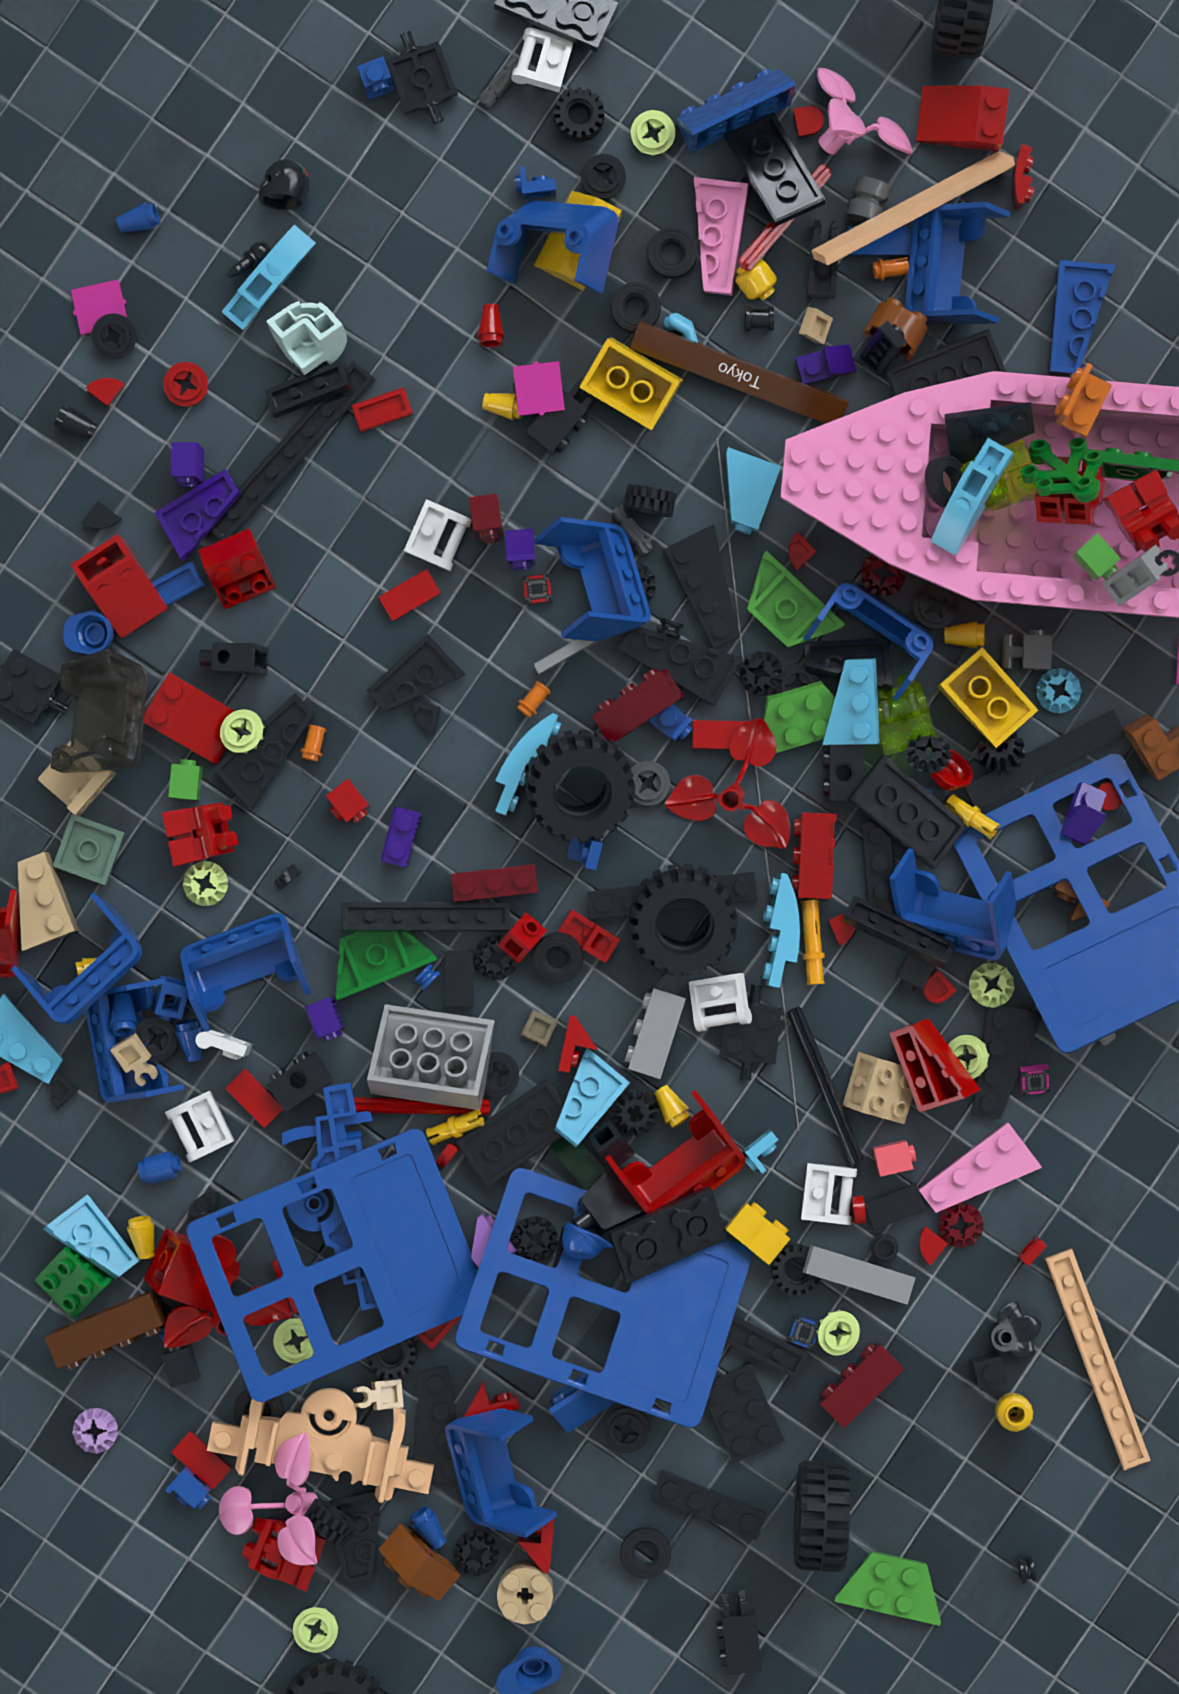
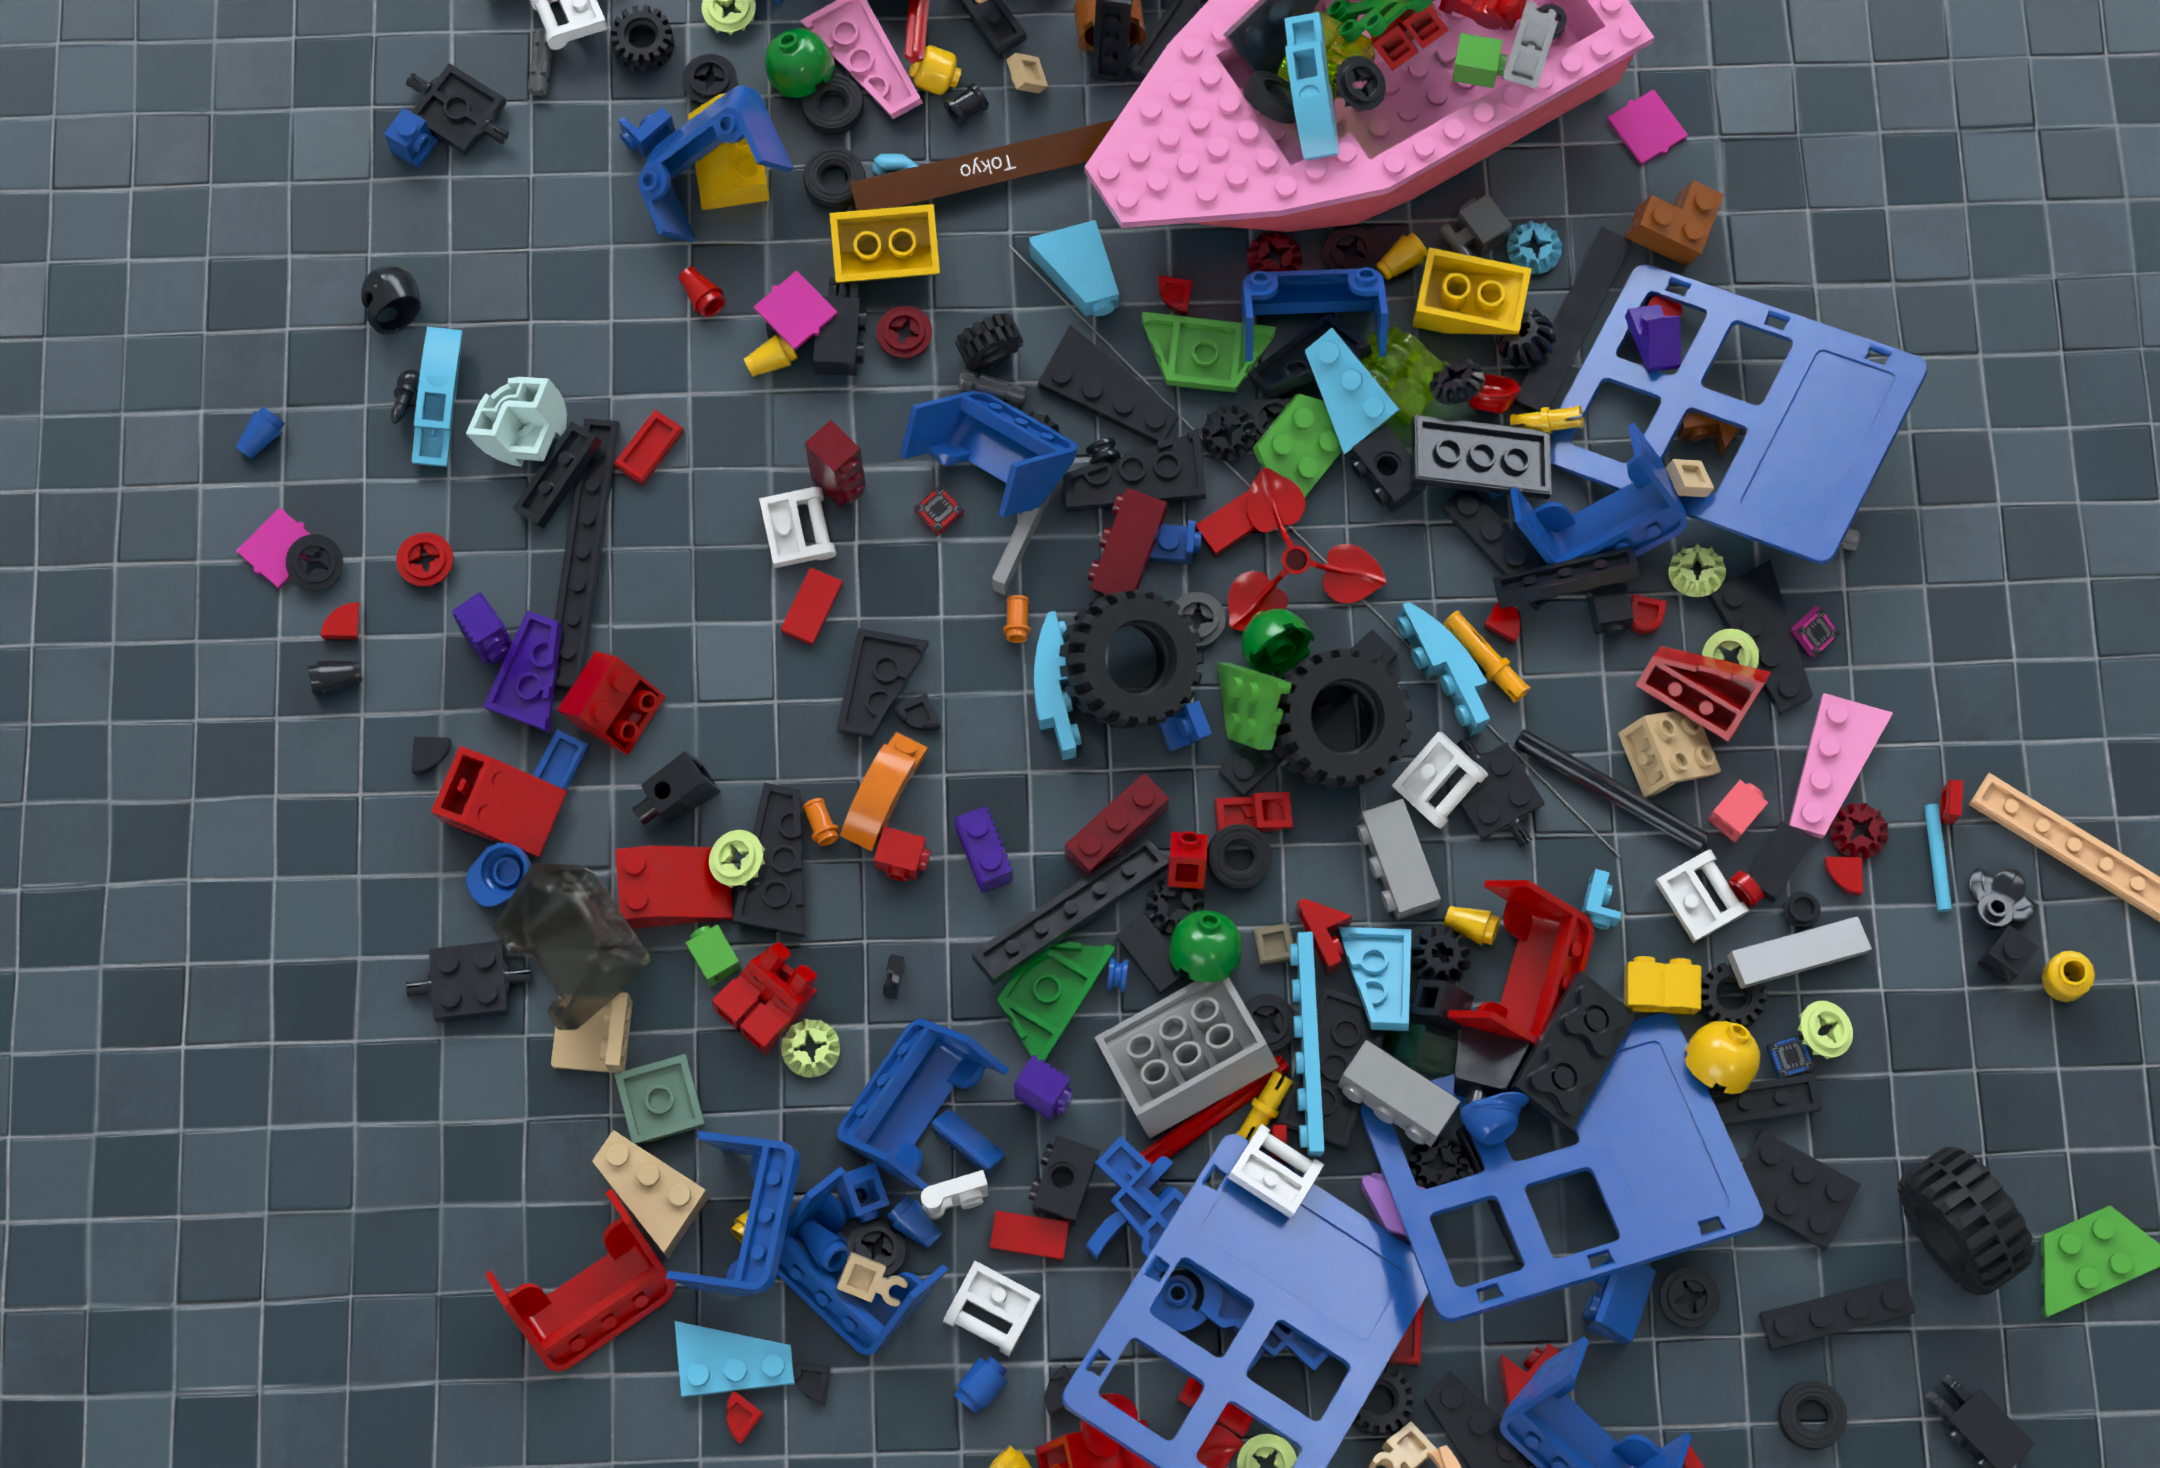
camera: 45 degrees left, 15 degrees down
dark purple slope [505,529,536,571] -> none
red wedge [792,813,837,899] -> none
dark purple slope [795,344,857,385] -> none
dark red brick [819,1342,904,1428] -> none
none -> green cylinder [764,28,835,98]
none -> orange arch [840,732,928,851]
none -> dark red gear [877,306,932,360]
none -> blue slope [931,1110,1005,1175]
none -> green cylinder [1169,910,1242,983]
none -> bright green wing [1218,663,1292,750]
none -> white plate [1227,1124,1324,1219]
none -> green cylinder [1241,608,1314,676]
none -> medium azure plate [1289,932,1324,1158]
none -> black gear [1332,56,1386,113]
none -> light grey brick [1338,1040,1460,1147]
none -> tan plate [1666,459,1714,497]
none -> yellow cylinder [1684,1021,1760,1094]
none -> medium azure bar [1924,804,1952,912]

